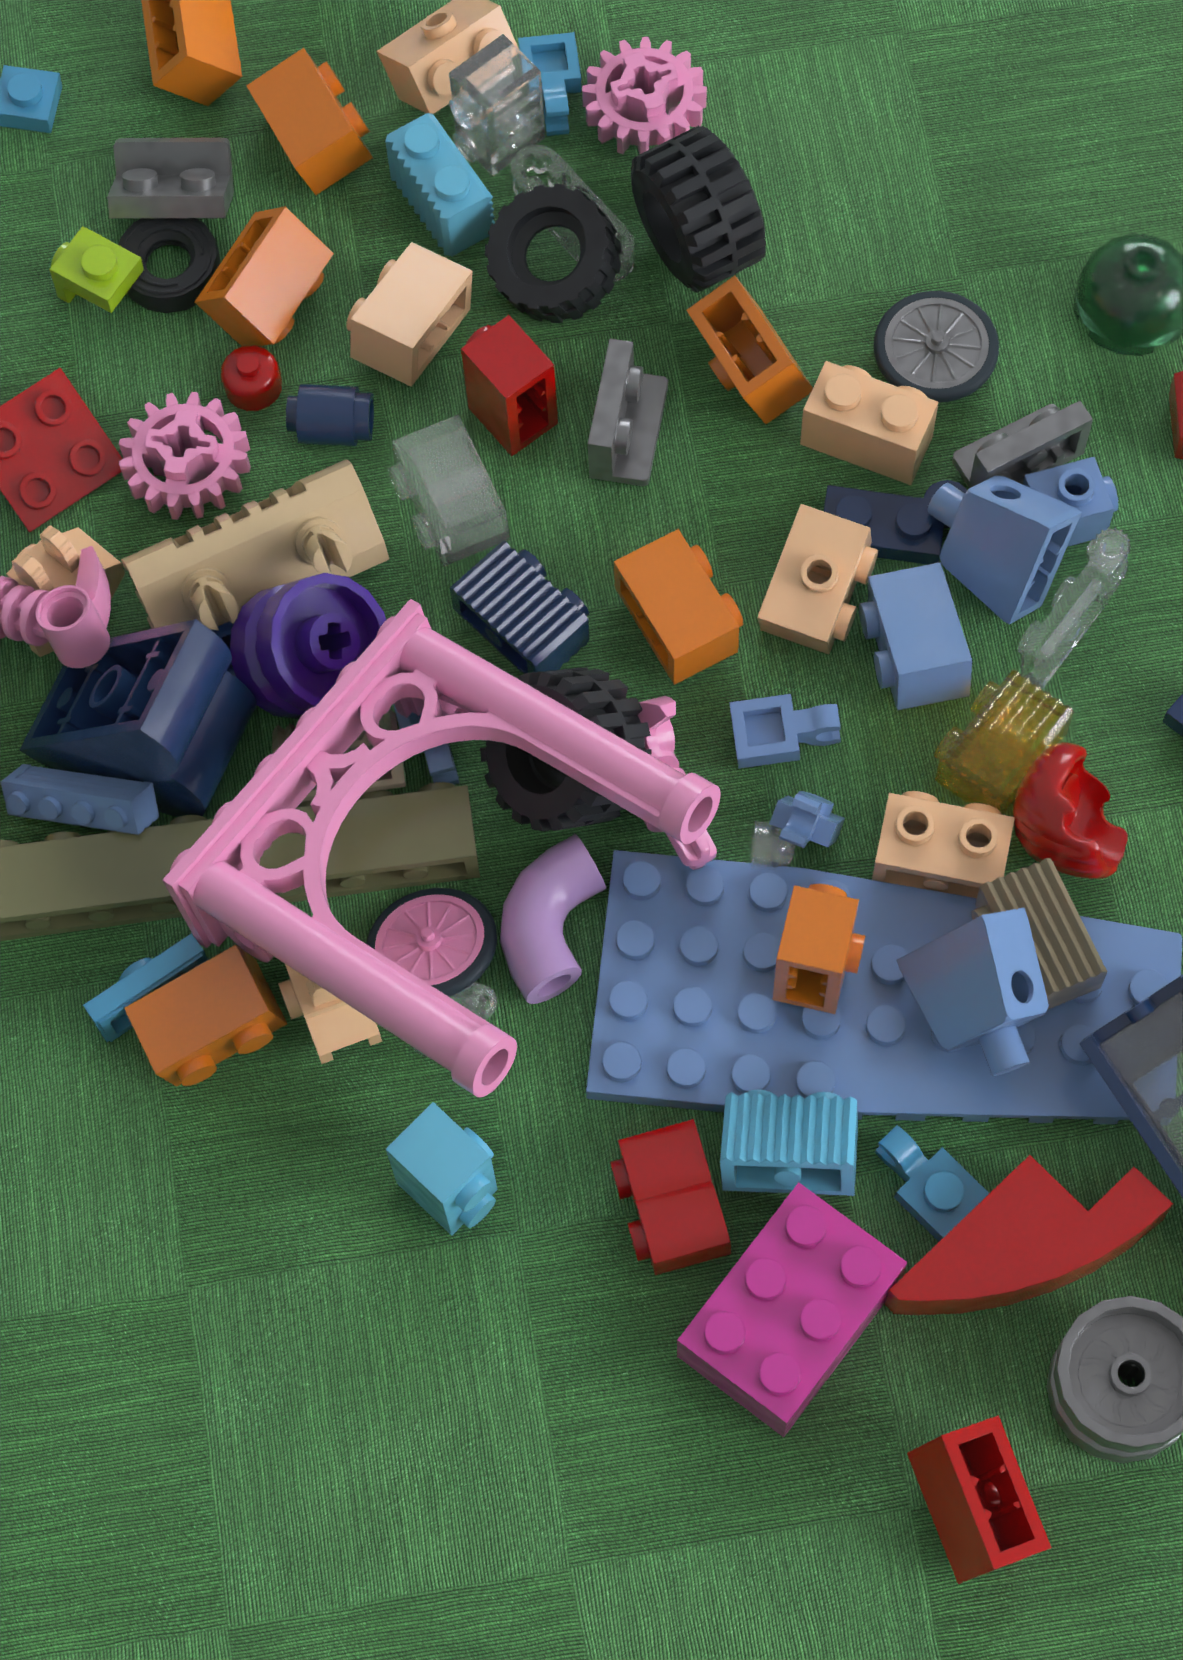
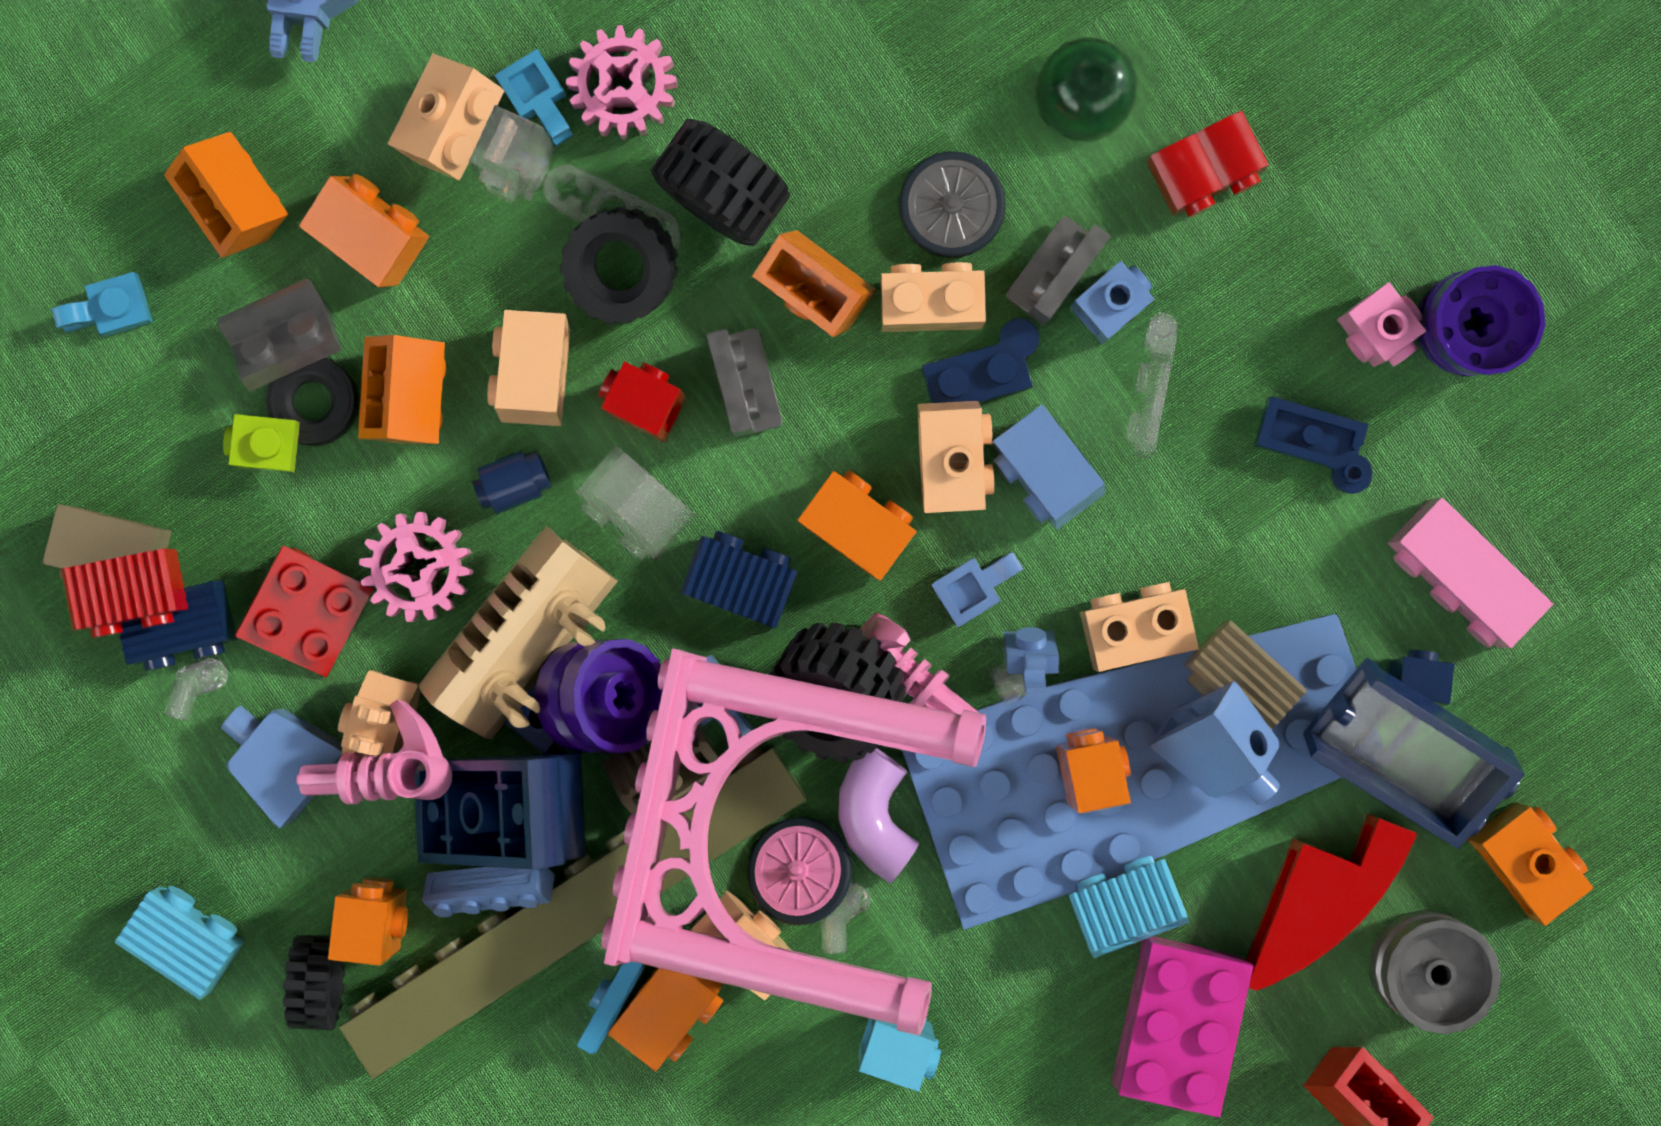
camera: 30 degrees left, 20 degrees up
red piece [221,345,282,411] -> none
medium azure brick [385,113,495,256] -> none
red brick [610,1119,731,1275] -> none
dark azure plate [875,1125,989,1241] -> none
medium blue torso [928,476,1082,624] -> none
clear yellow brick [934,670,1074,815] -> none
red piece [1013,742,1128,879] -> none

